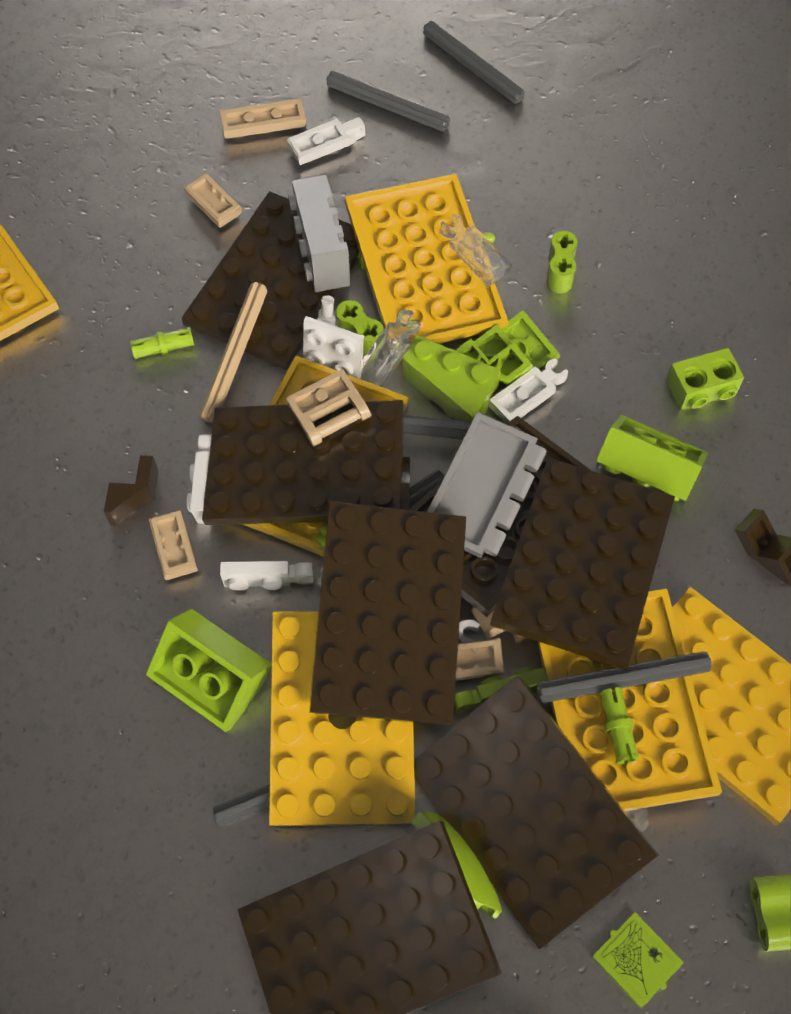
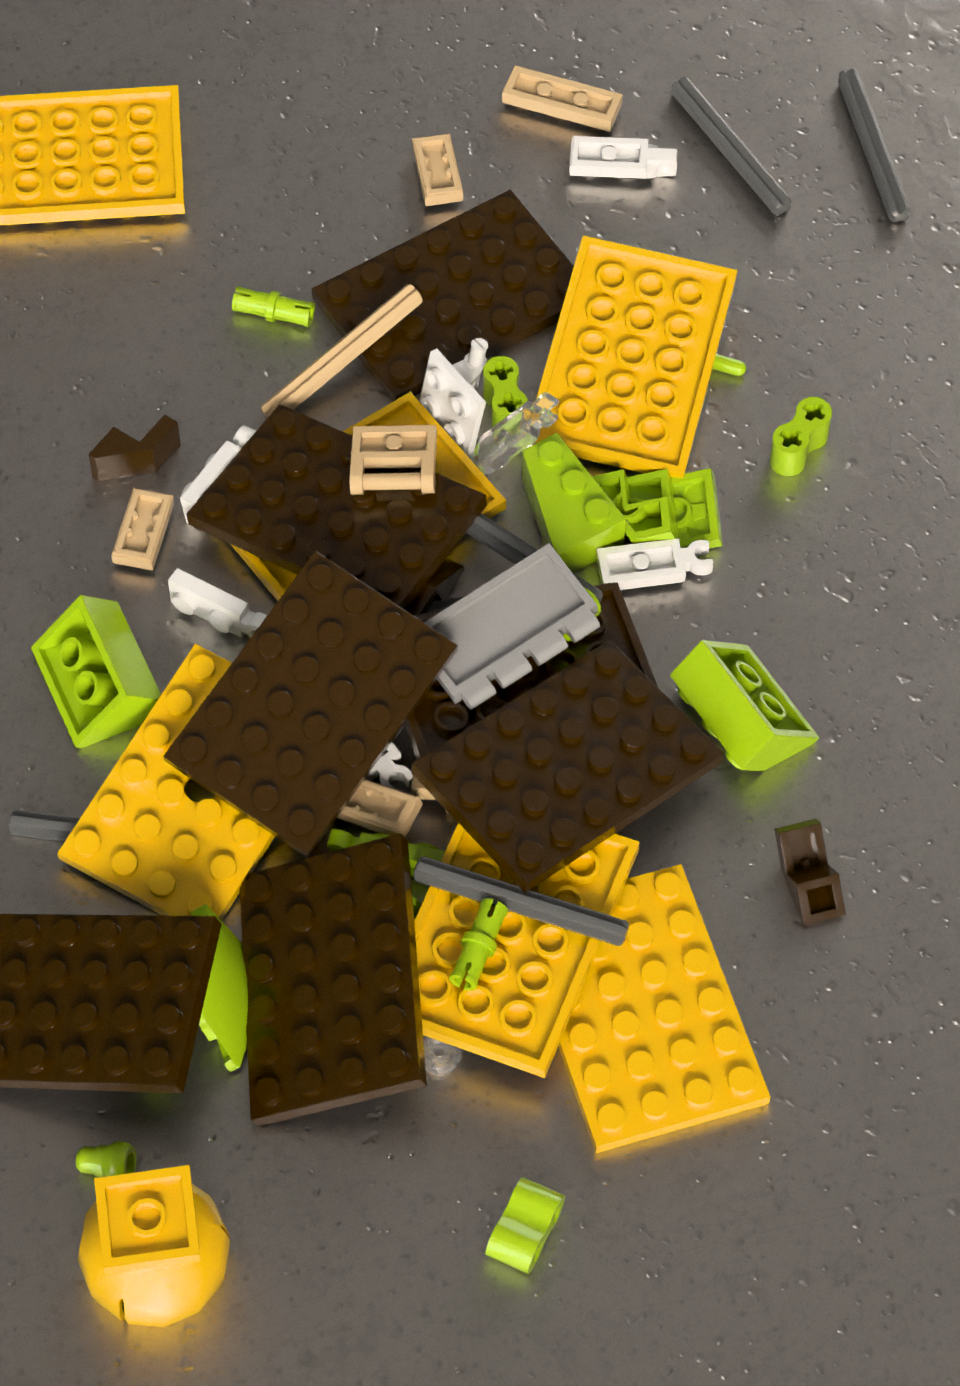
camera: 30 degrees right, 5 degrees down
light grey wedge [288,175,350,292] -> none
clear plate [440,213,512,287] -> none
lime piece [592,912,684,1009] -> none
lime brick [666,347,744,410] -> none

